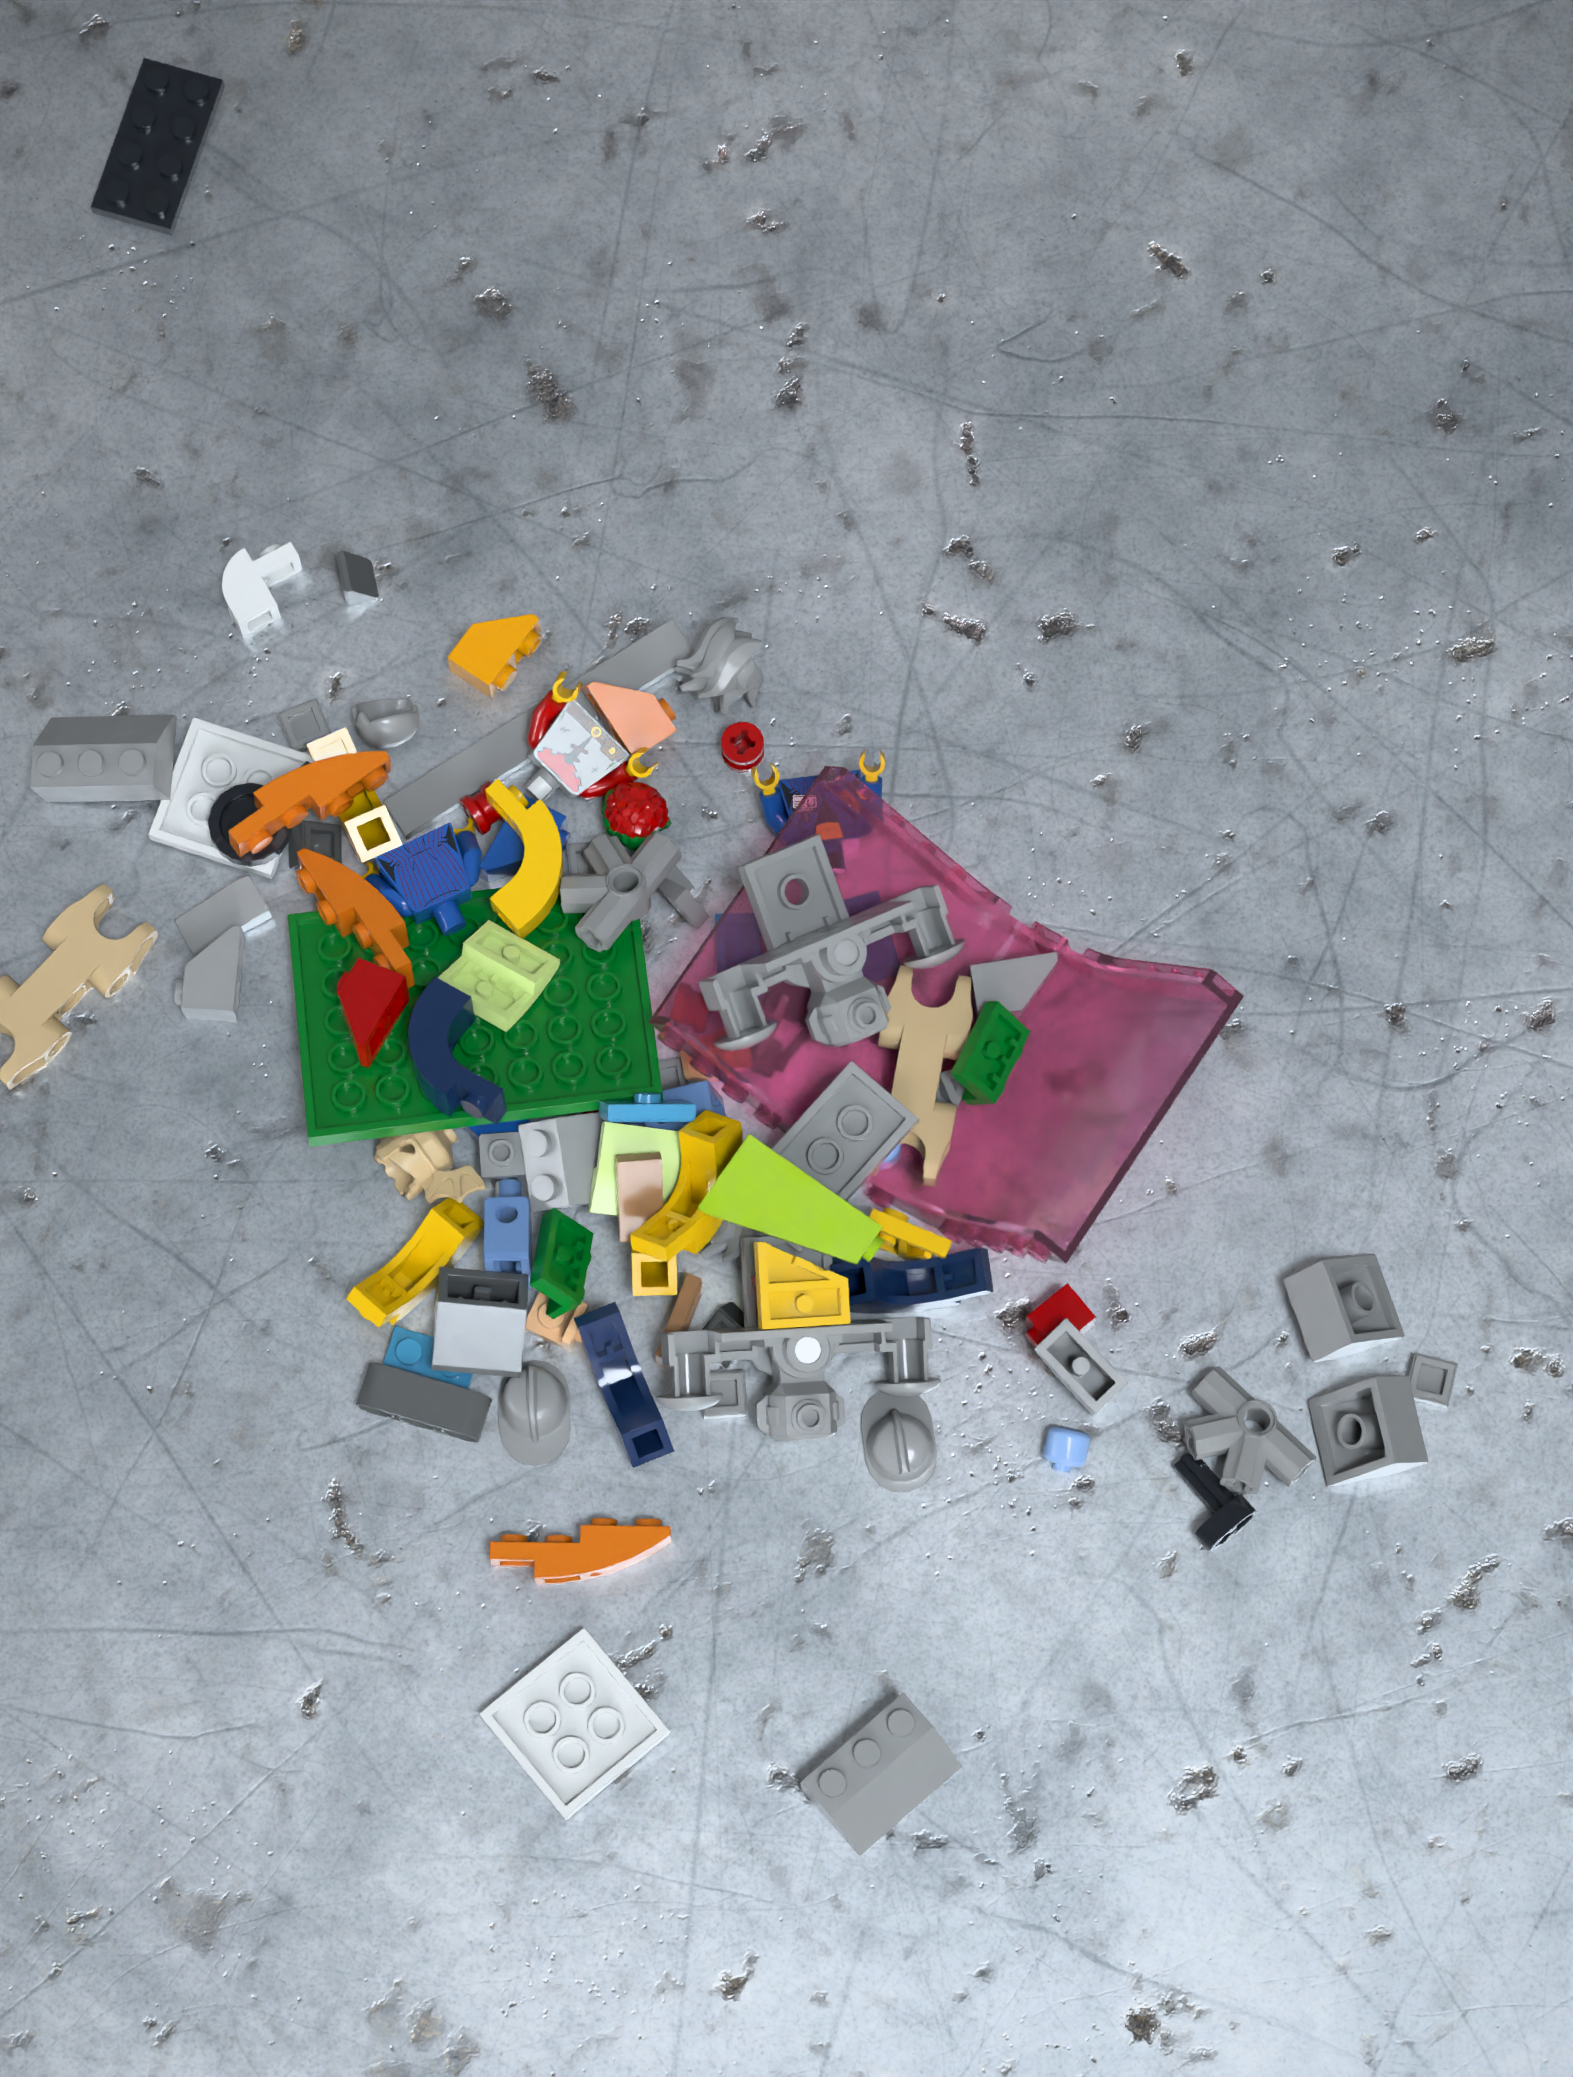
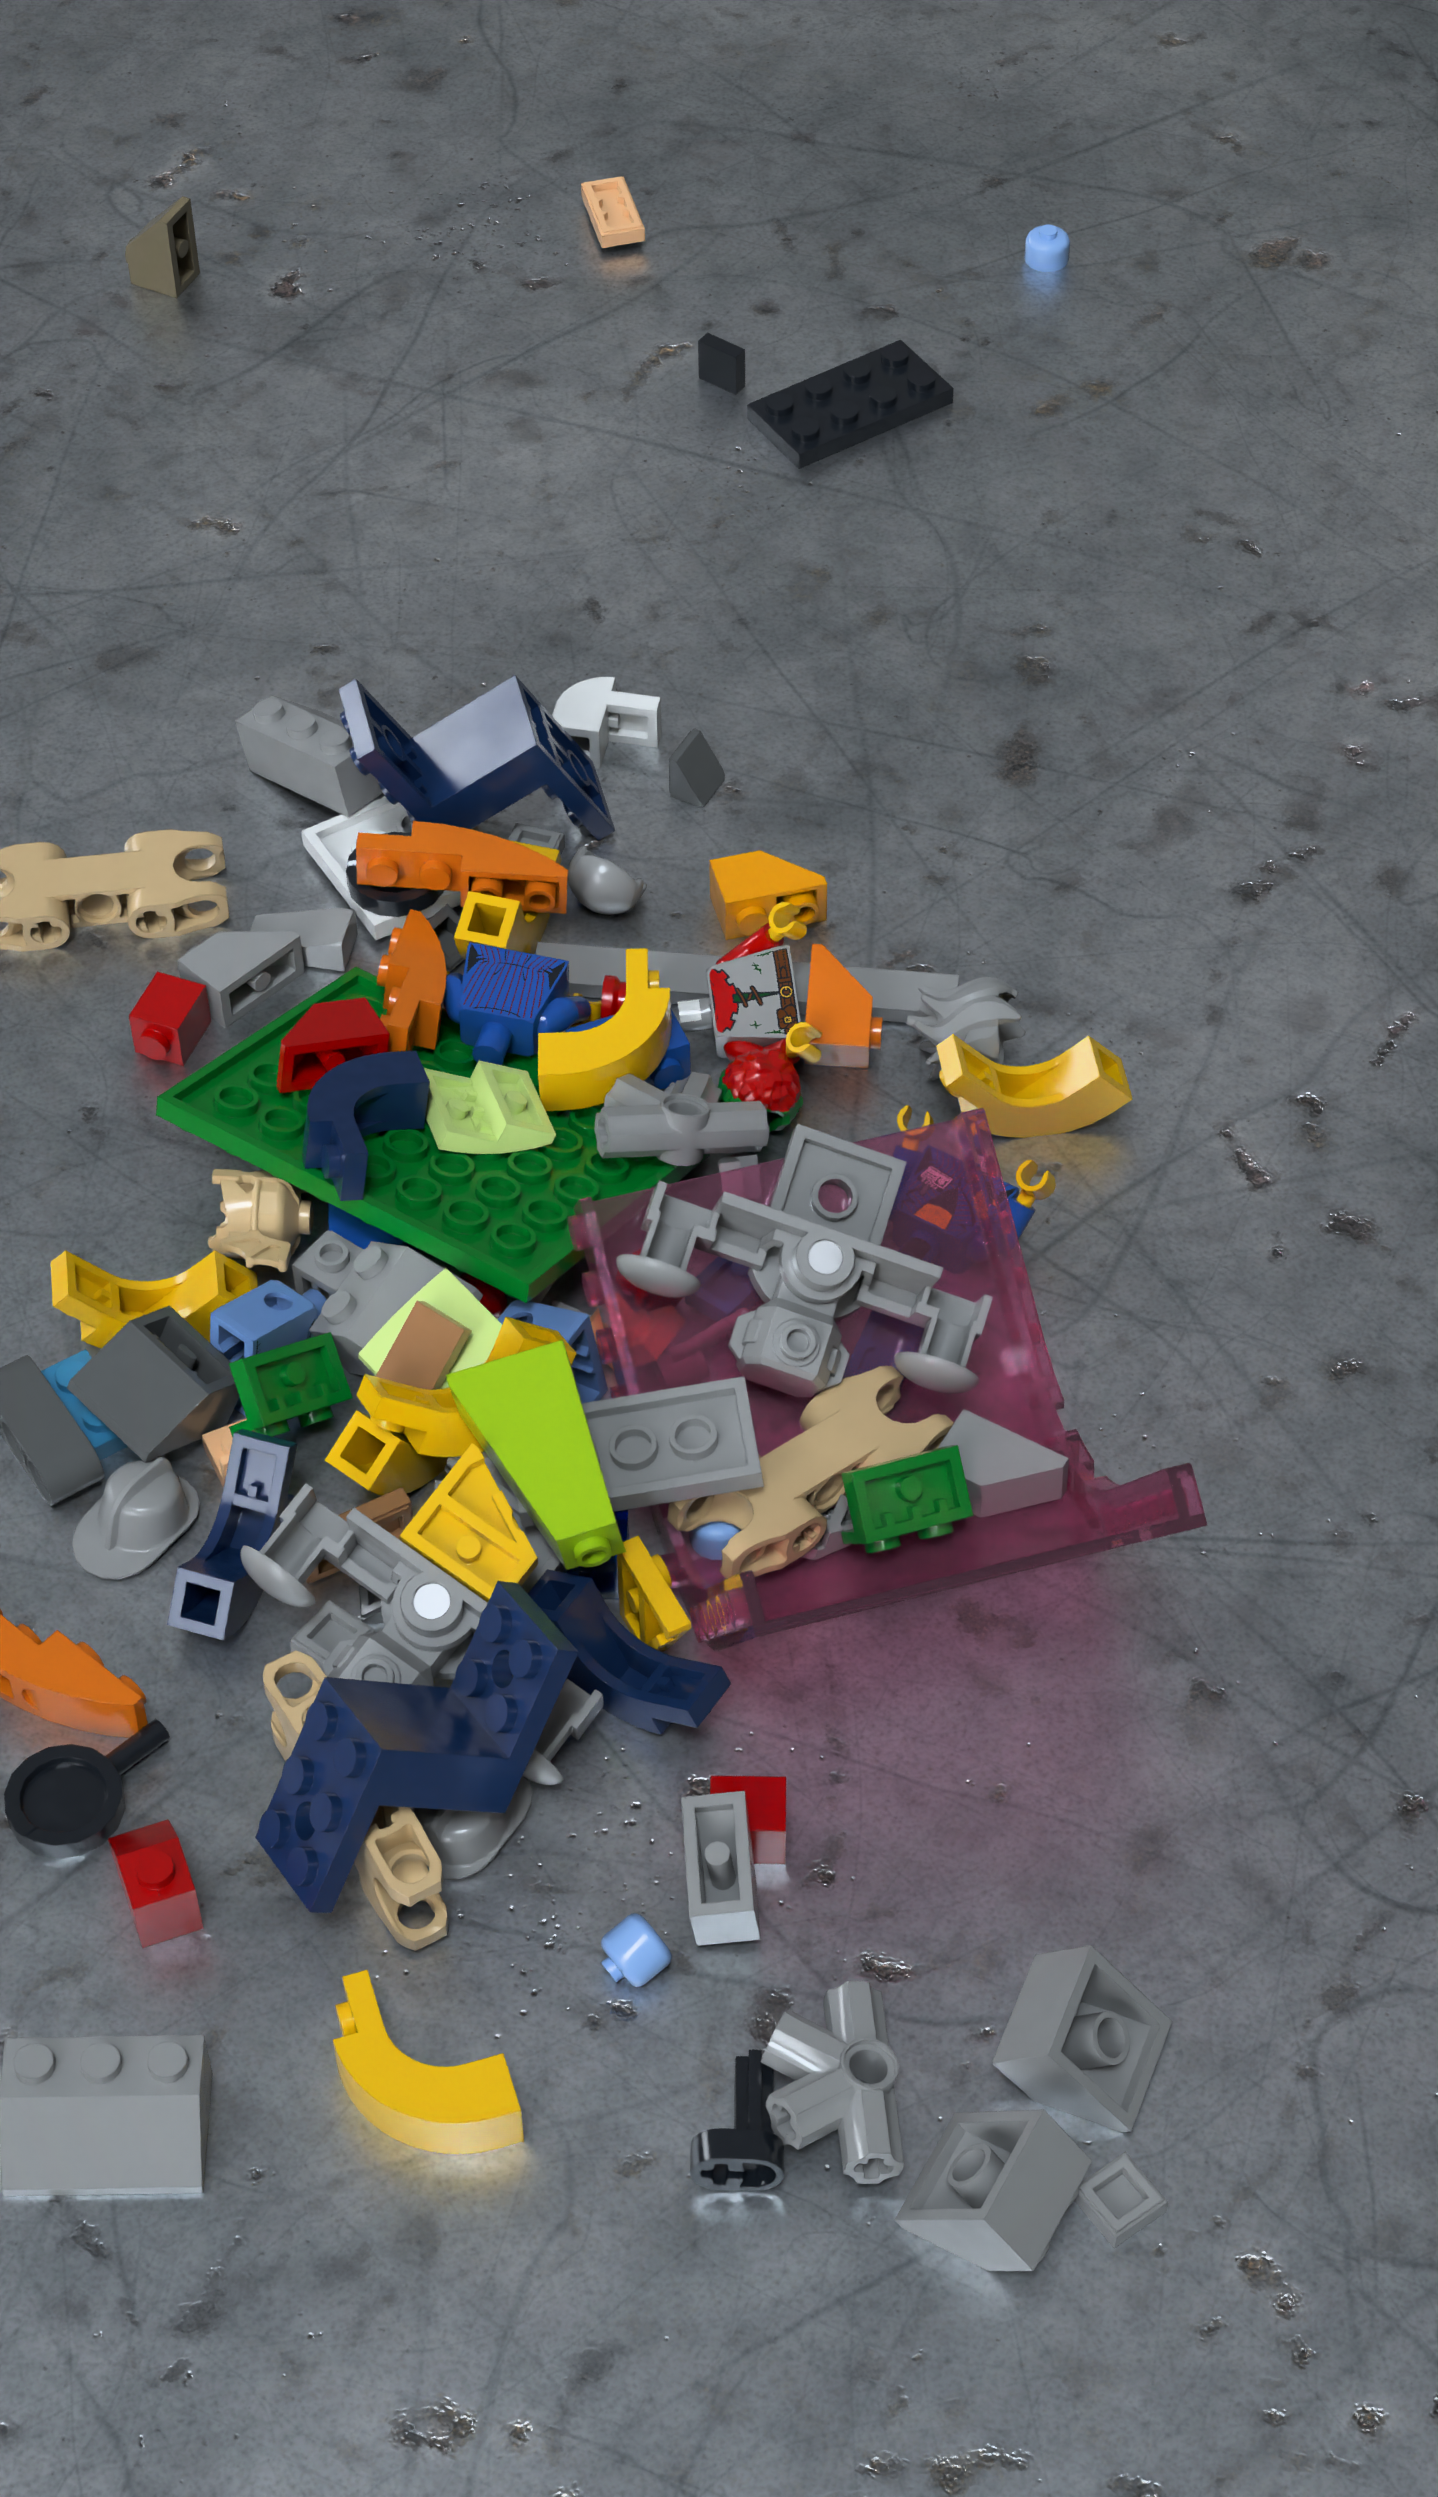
camera: 40 degrees right, 25 degrees down
dark azure plate [599,1092,696,1122] -> none
red wheel [721,722,764,773] -> none
none -> black piece [4,1719,170,1859]
none -> red slope [108,1819,204,1948]
none -> red brick [129,971,211,1066]
none -> dark blue bracket [255,1581,578,1913]
none -> tan piece [263,1650,448,1951]
none -> yellow arch [333,1969,524,2154]
none -> dark blue bracket [339,675,615,841]
none -> black tile [698,333,745,395]
none -> yellow arch [936,1034,1133,1138]

